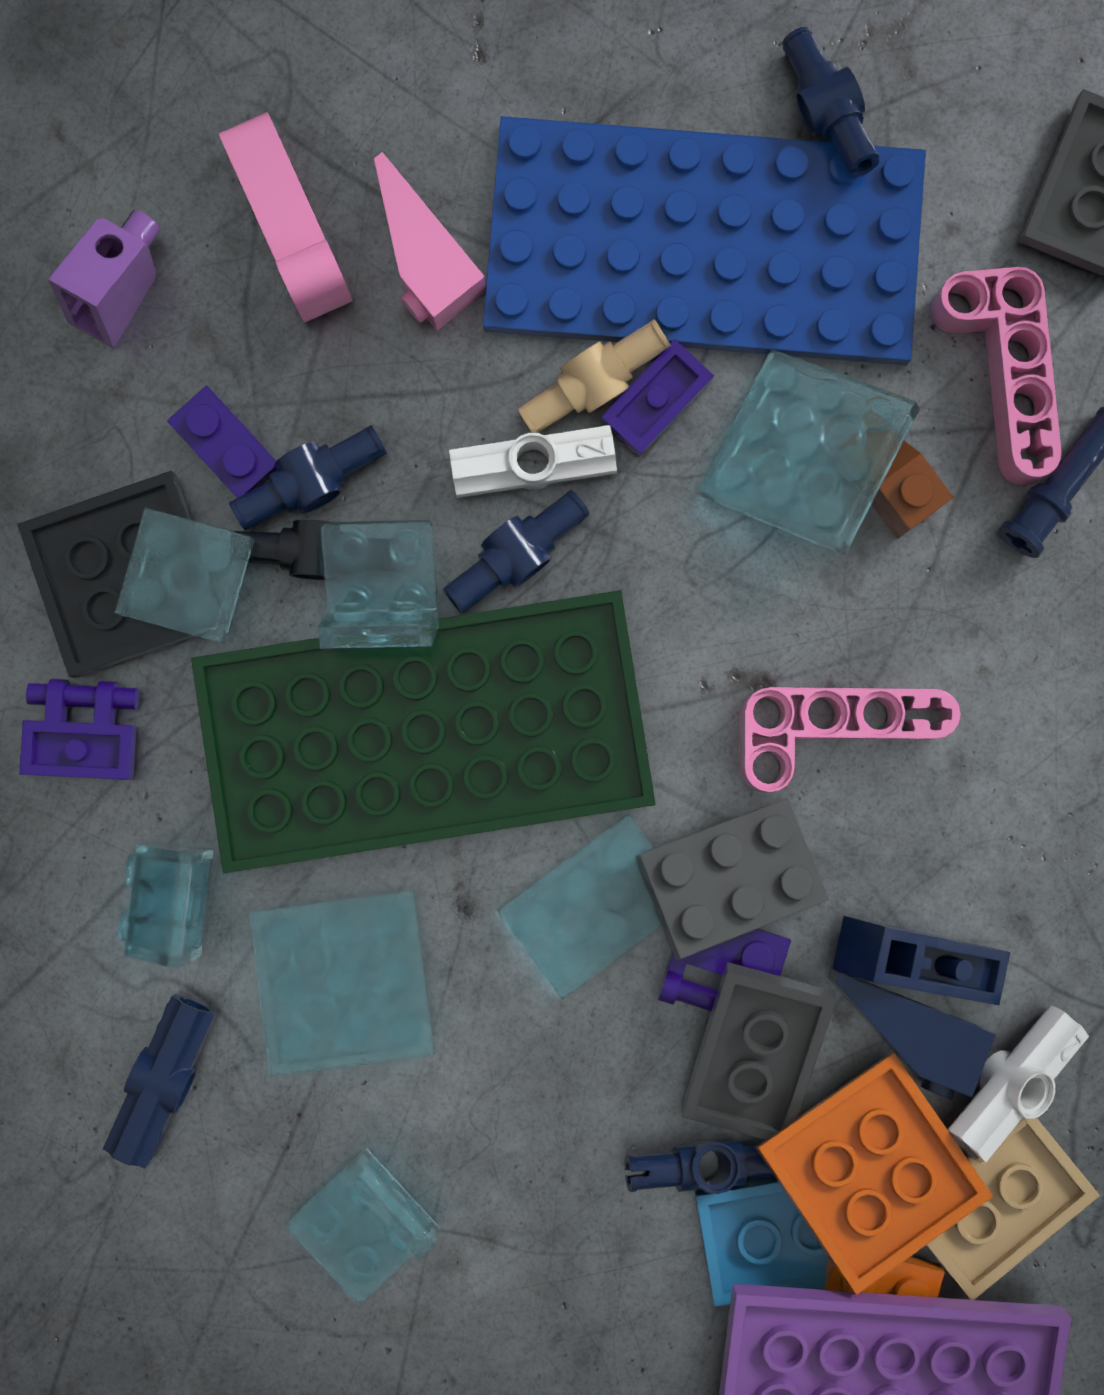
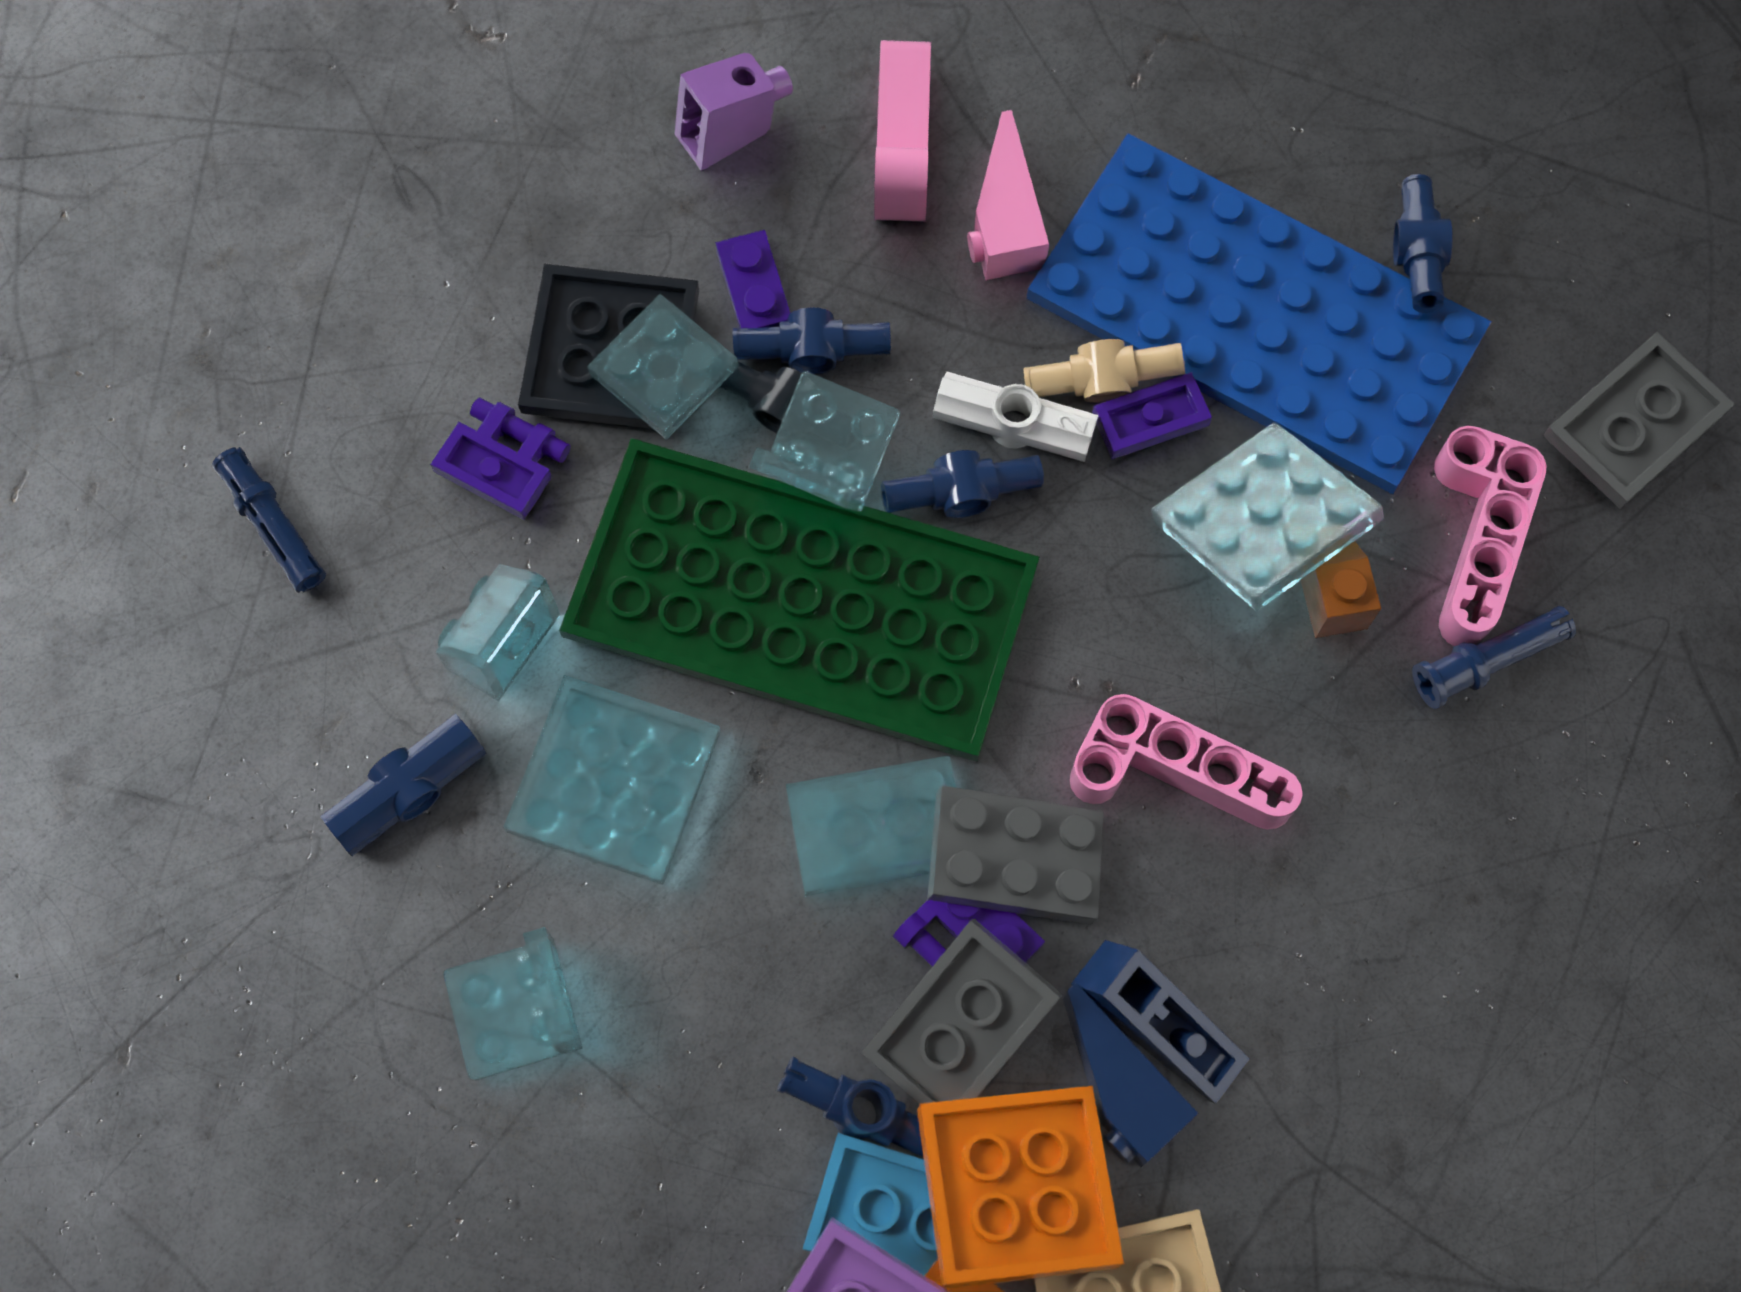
camera: 25 degrees right, 15 degrees down
white piece [947,1005,1089,1164] -> none

